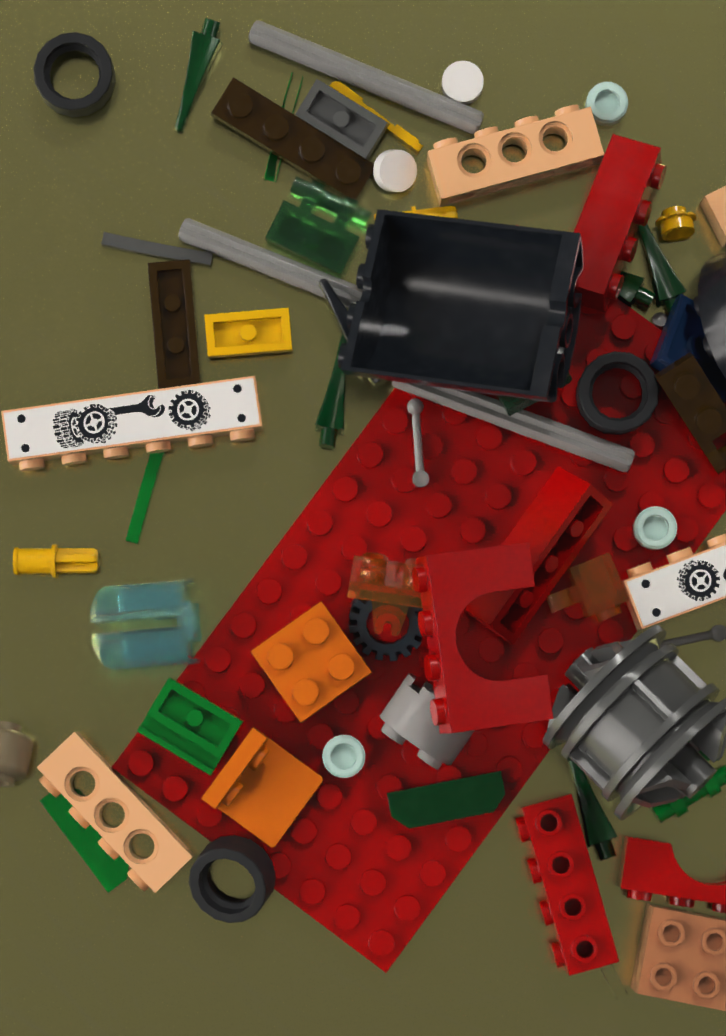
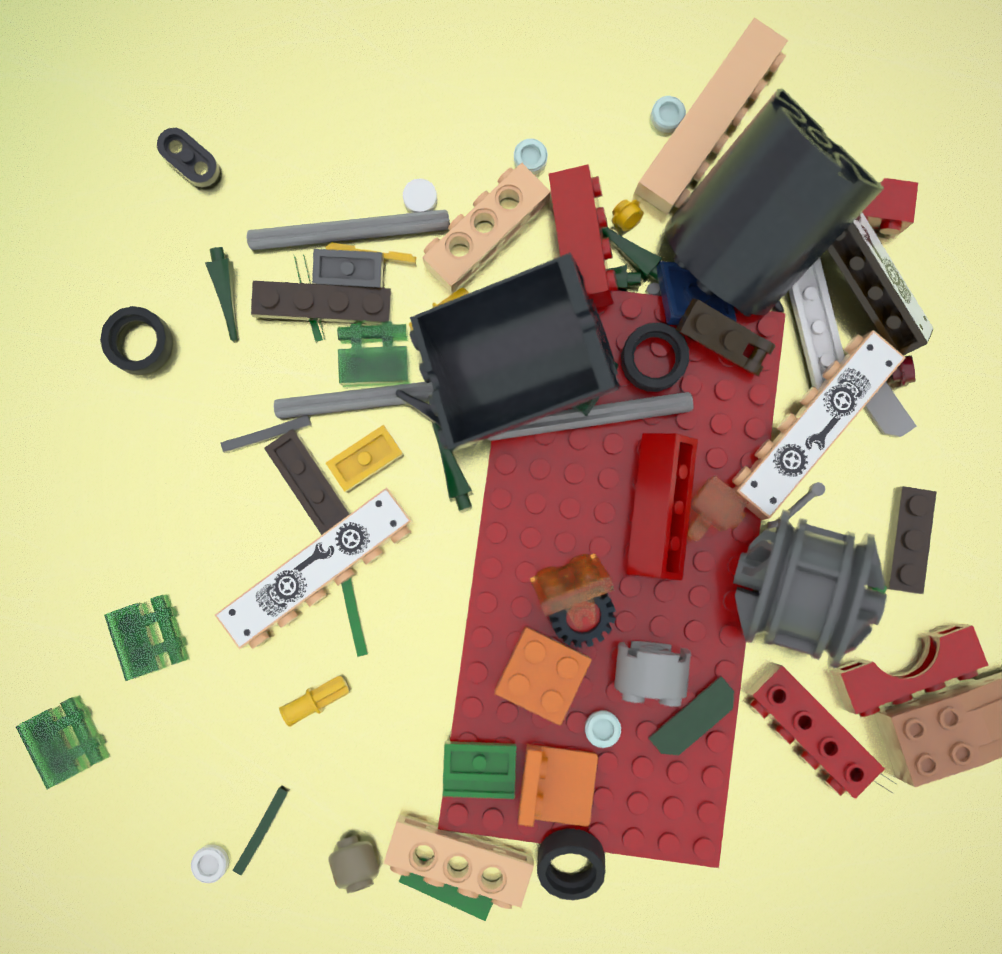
camera: 30 degrees left, 0 degrees up
clear light blue cylinder [90,578,201,670] -> none
white tile [373,149,417,192] -> none
light grey hinge [407,398,429,487] -> none
red arch [412,542,553,734] -> none
dark green piece [569,761,617,861] -> none
light aqua tile [633,506,677,550] -> none

